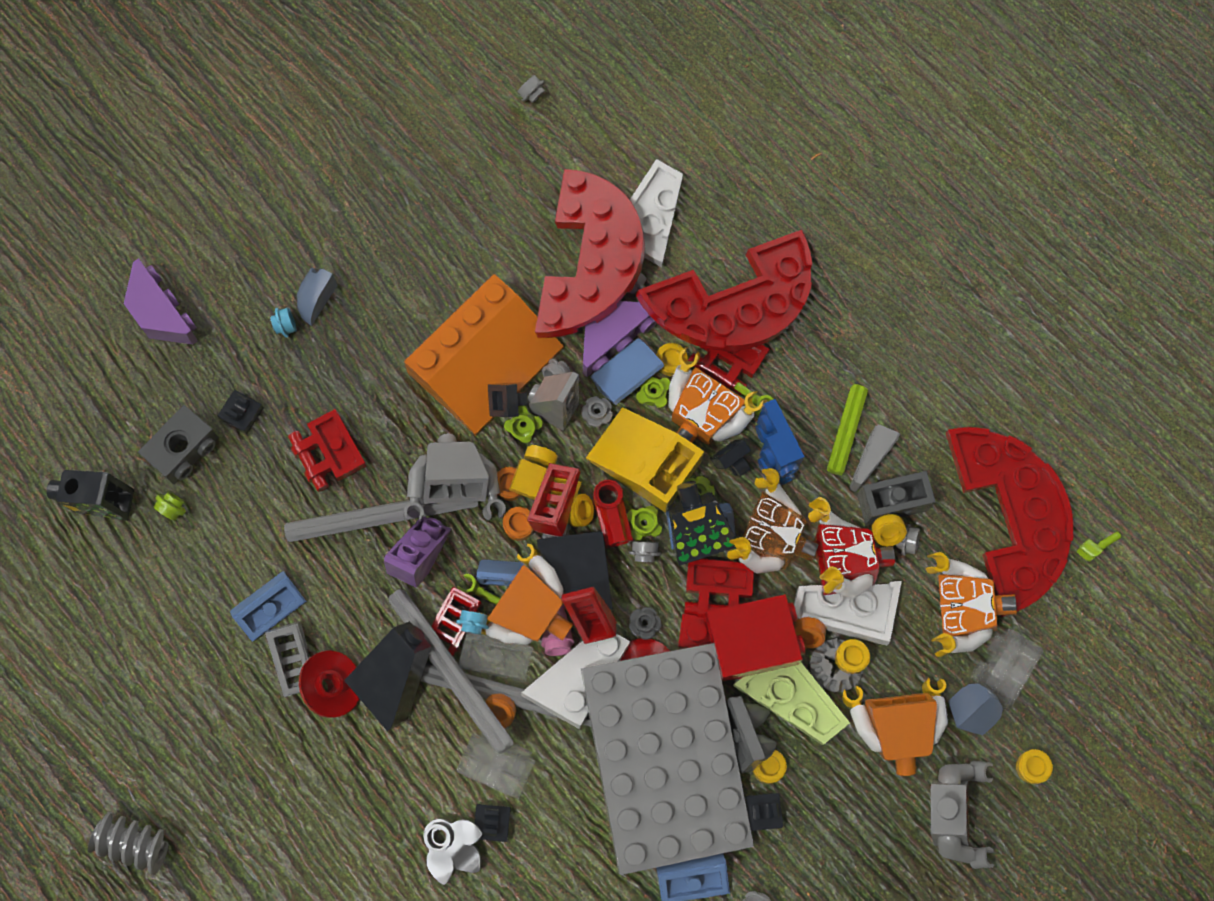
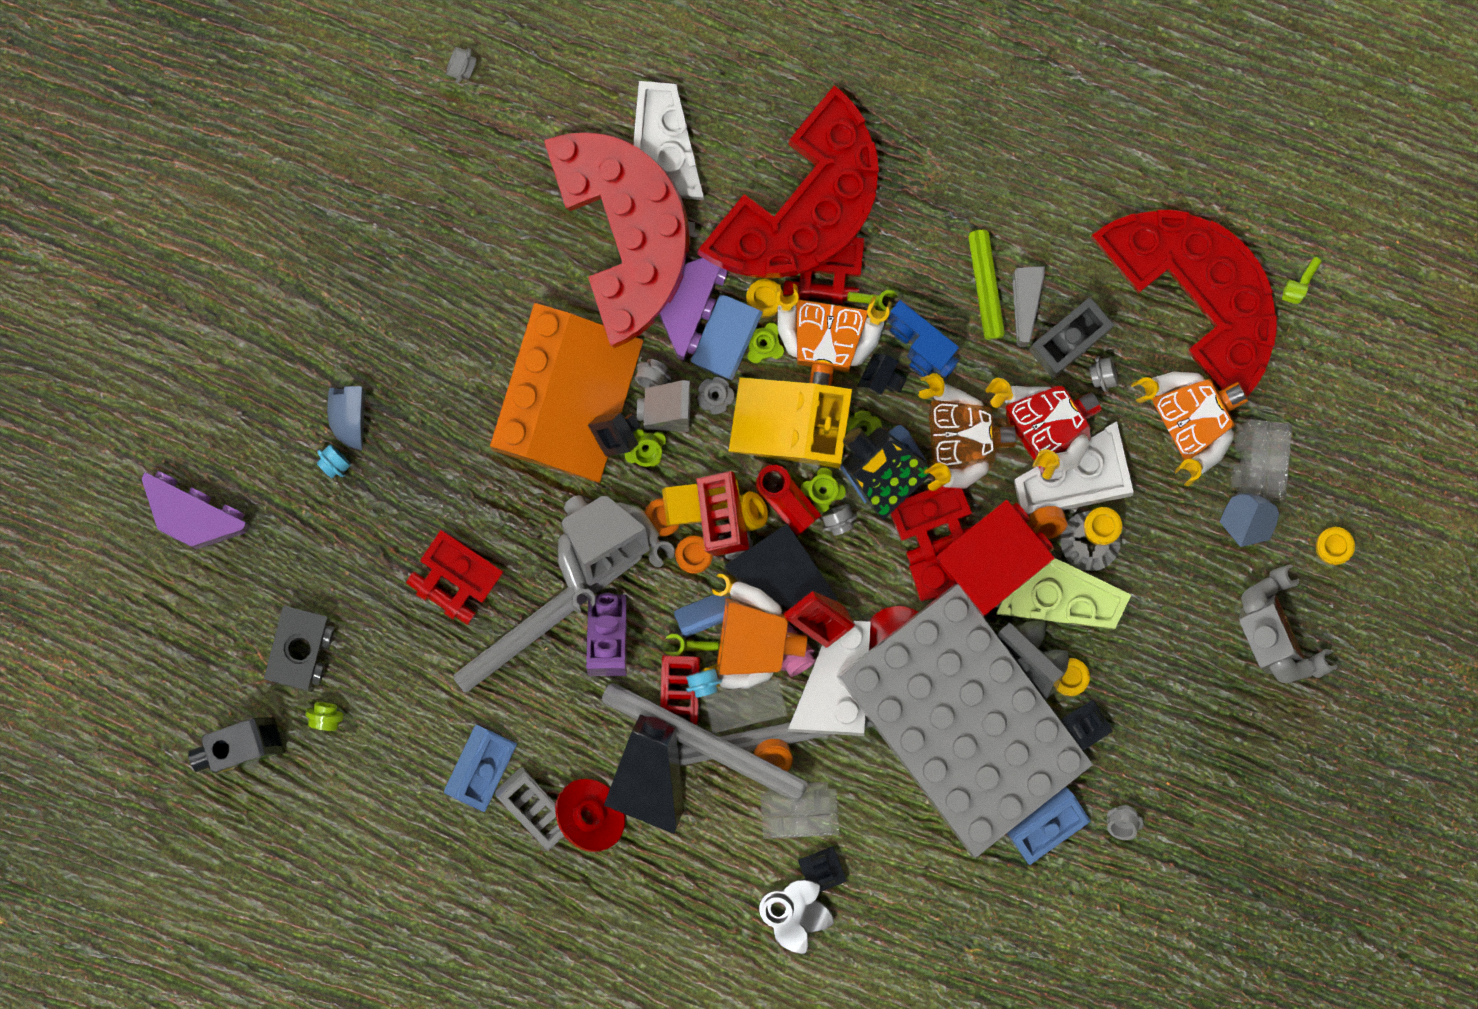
camera: 25 degrees left, 10 degrees up
black tile [217,389,264,435] -> none
yellow tile [524,445,558,468] -> none
dark grey plate [629,607,661,640] -> none
orange torso [842,678,948,776] -> none
yellow tile [872,514,907,546] -> none

